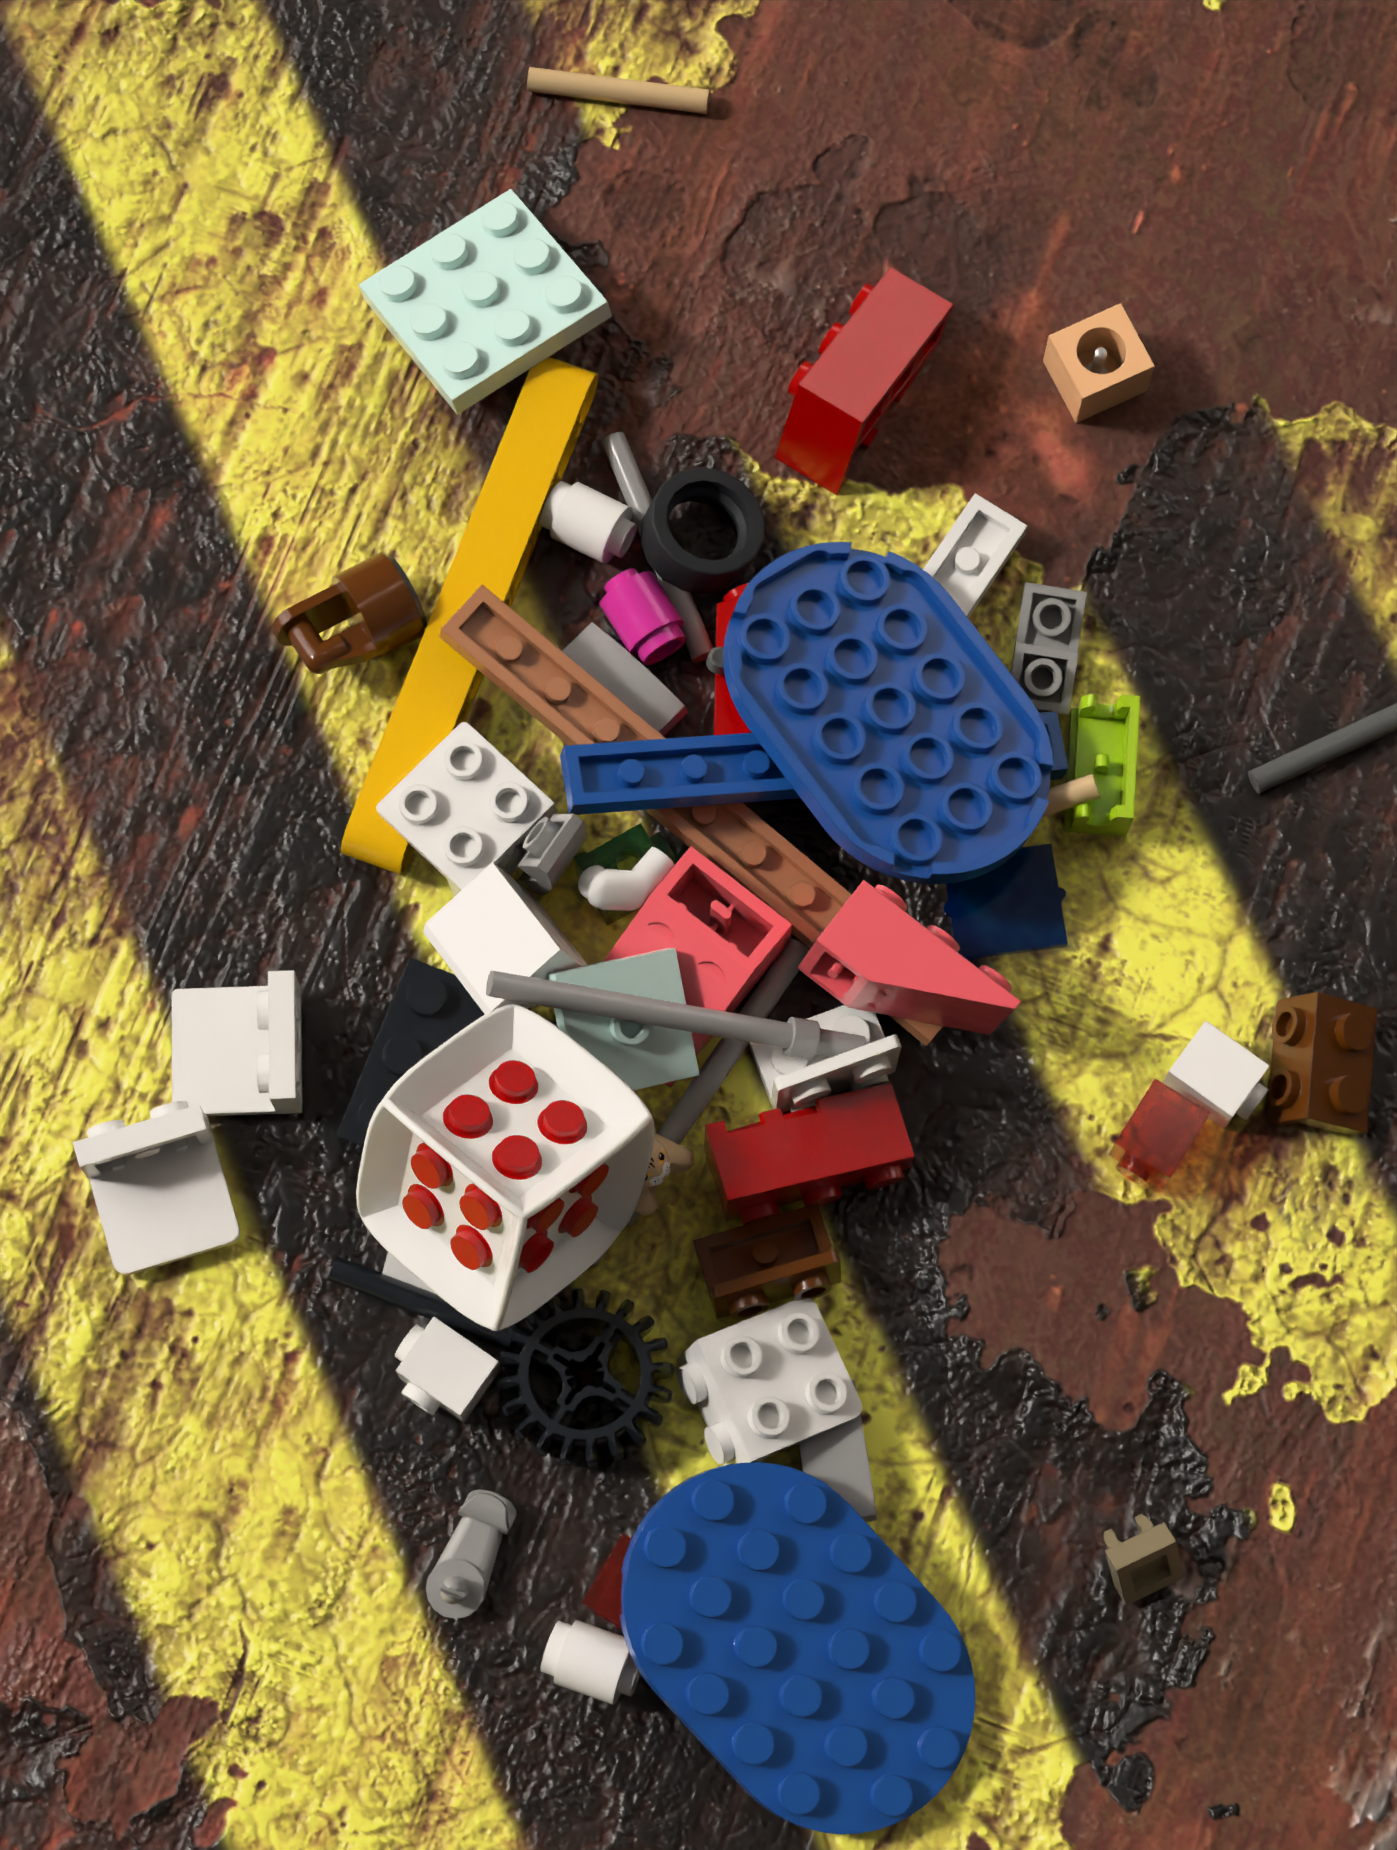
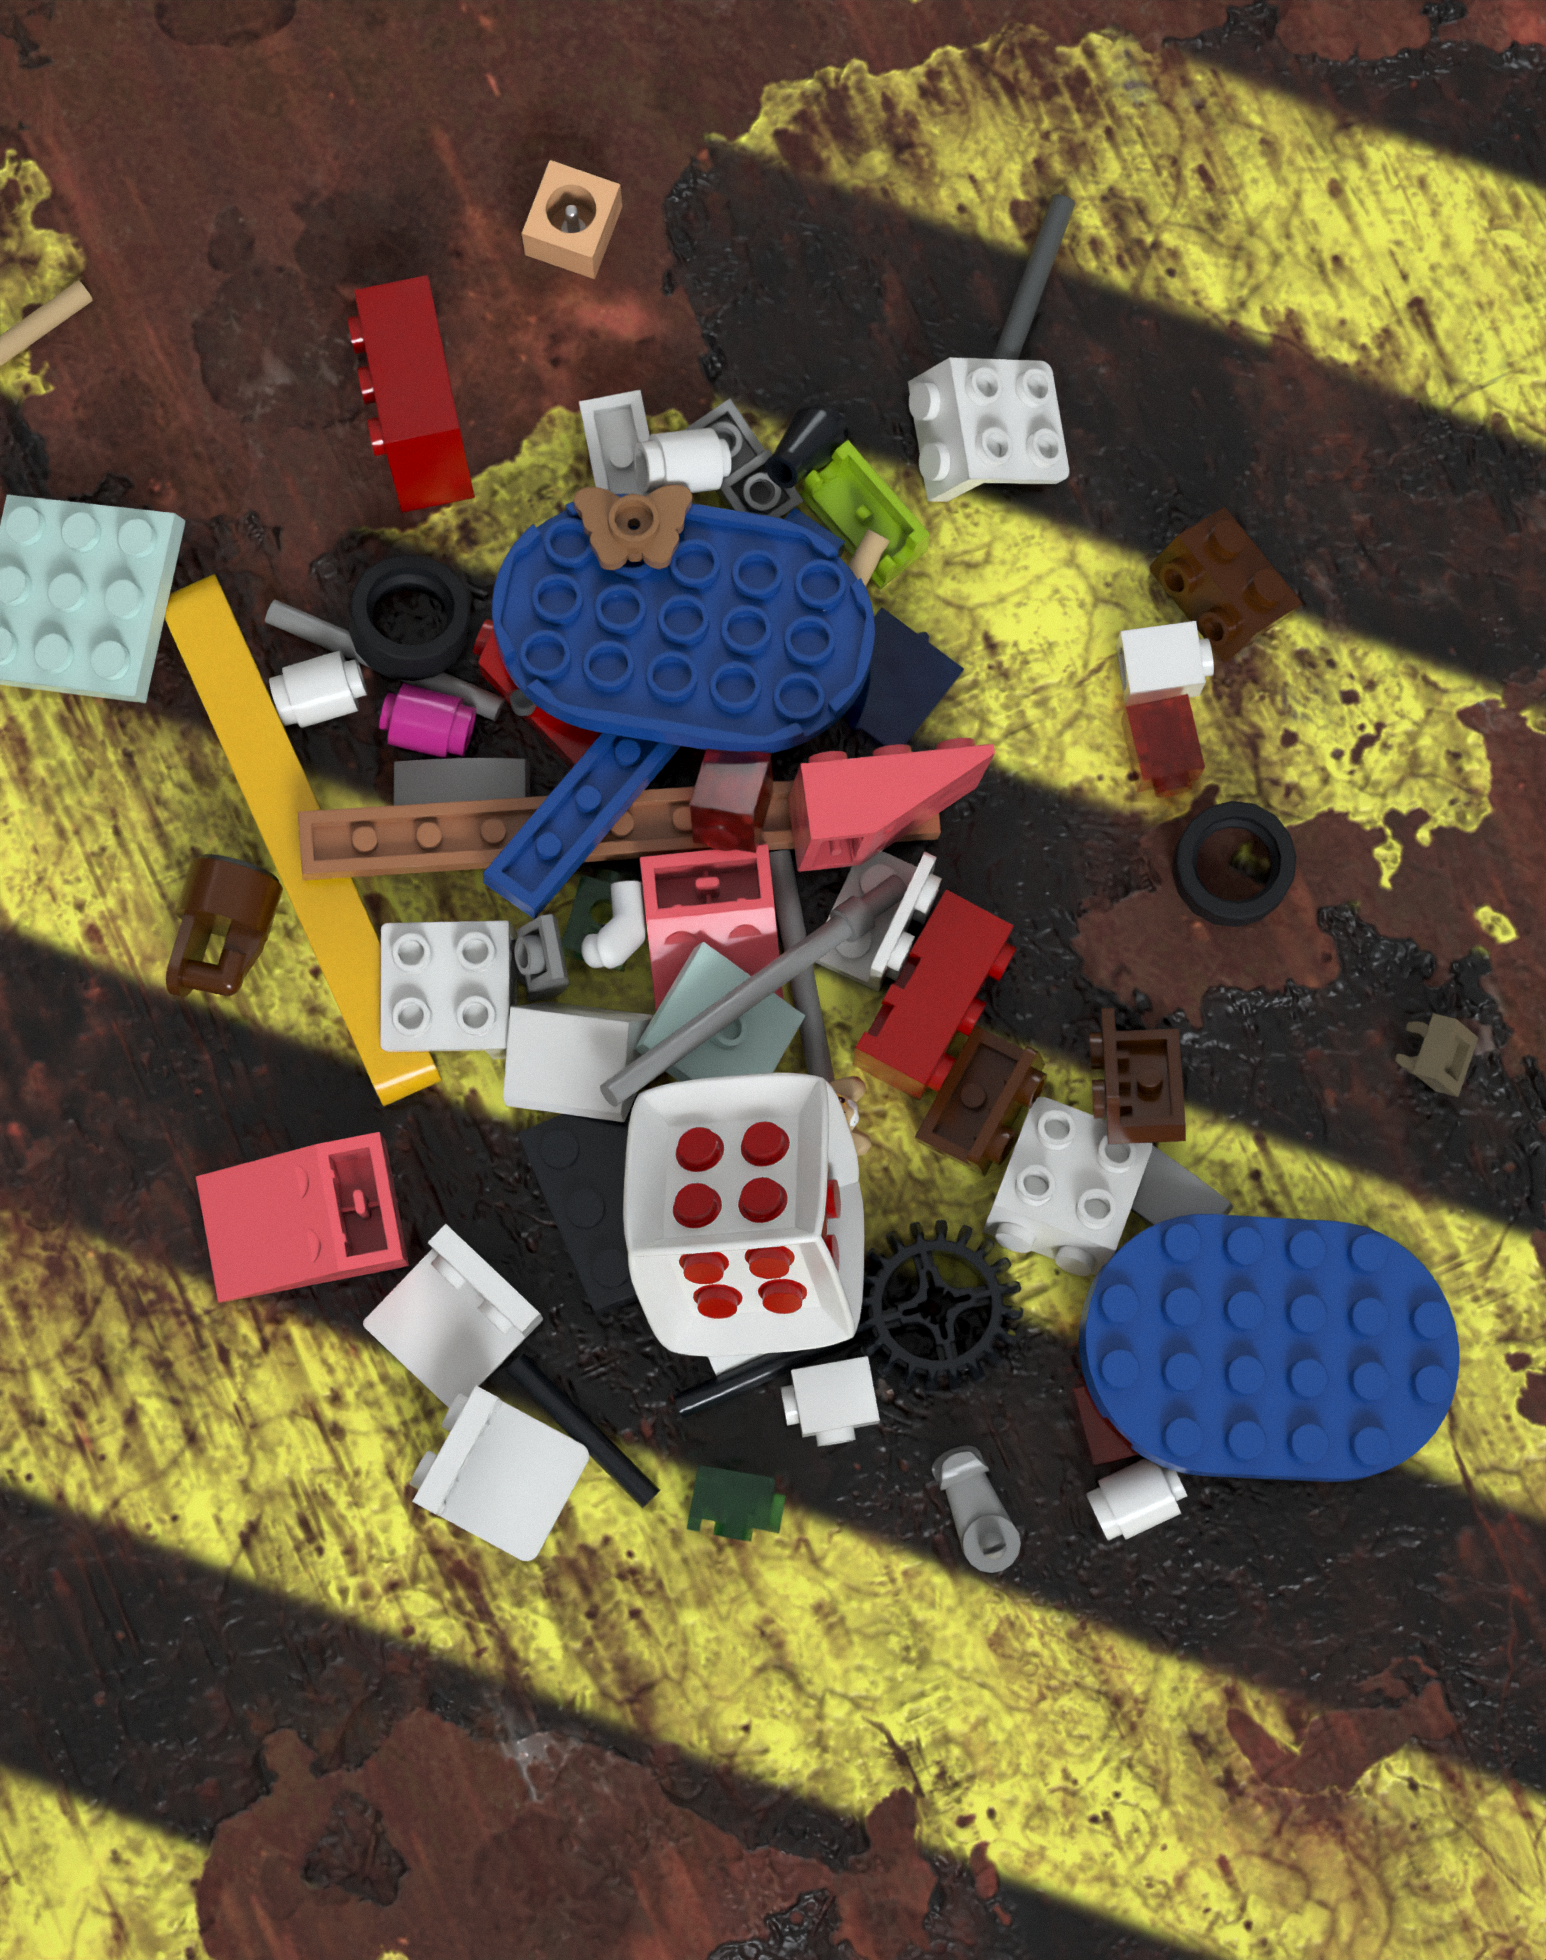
camera: 45 degrees left, 5 degrees up
none -> coral slope [196,1132,409,1303]
none -> black bar [506,1353,661,1509]
none -> medium nougat animal [573,485,693,571]
none -> white brick [633,428,731,493]
none -> clear green brick [687,1464,786,1542]
none -> clear red brick [690,748,774,853]
none -> black cone [765,404,848,488]
none -> white bracket [908,357,1069,502]
none -> reddish brown bracket [1089,1008,1186,1144]
none -> black tyre [1172,801,1297,927]

